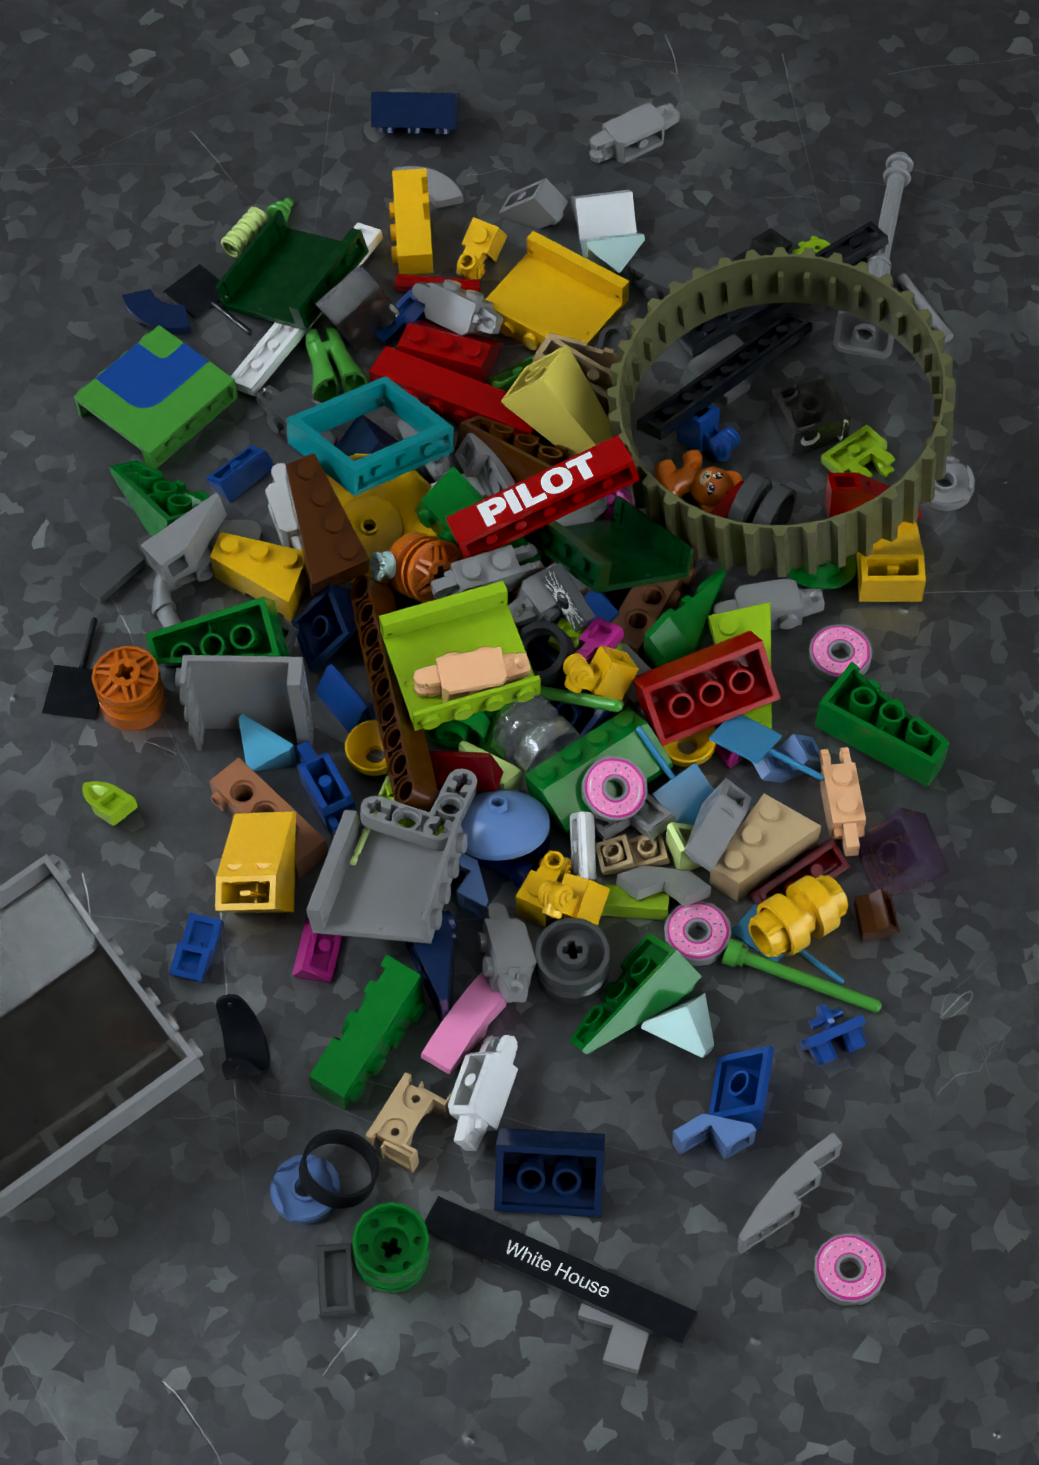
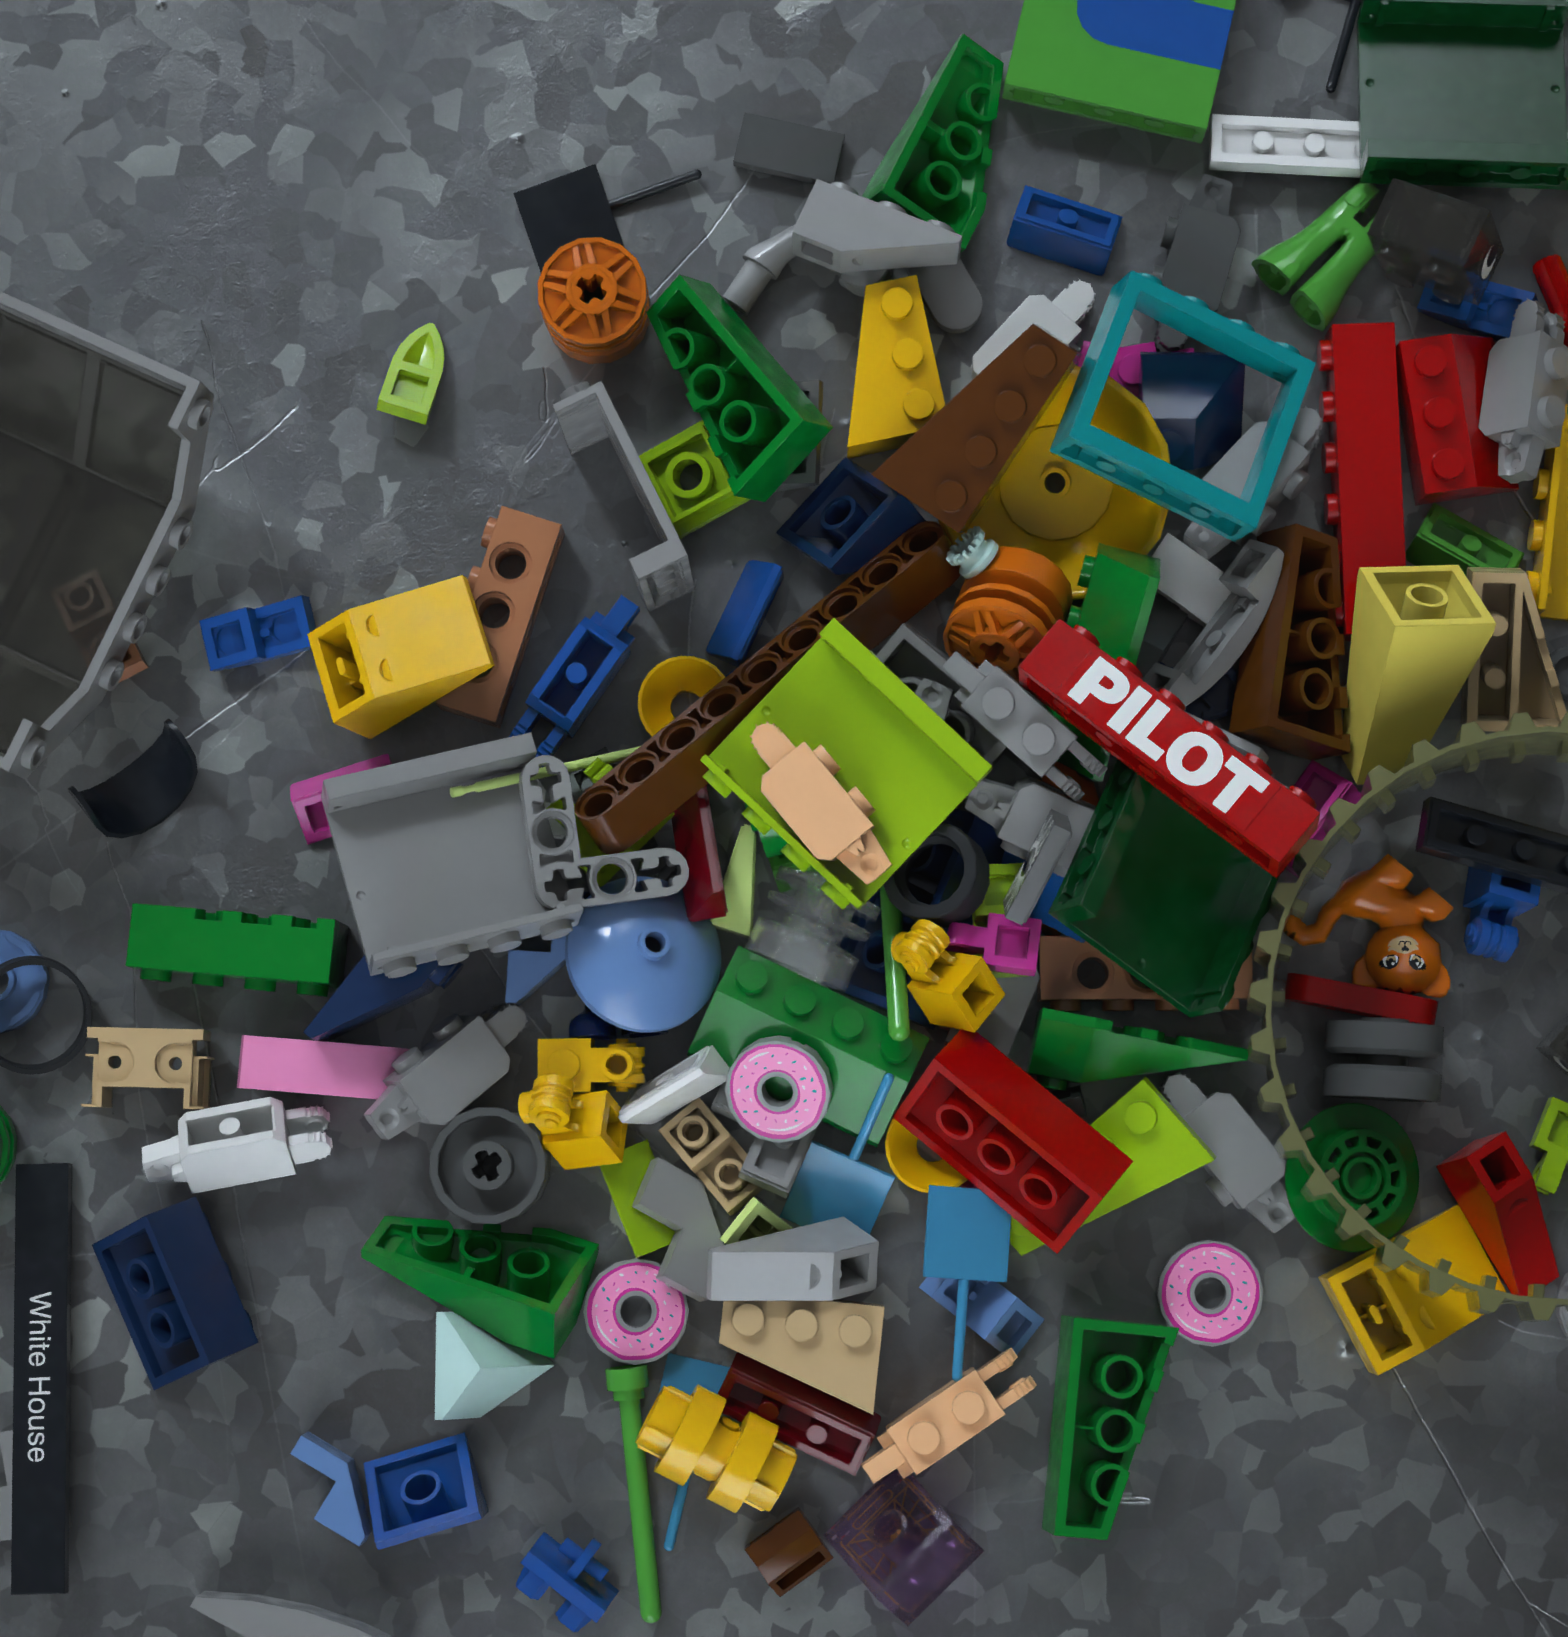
camera: 65 degrees right, 25 degrees up
medium azure slope [238,714,297,772] -> none

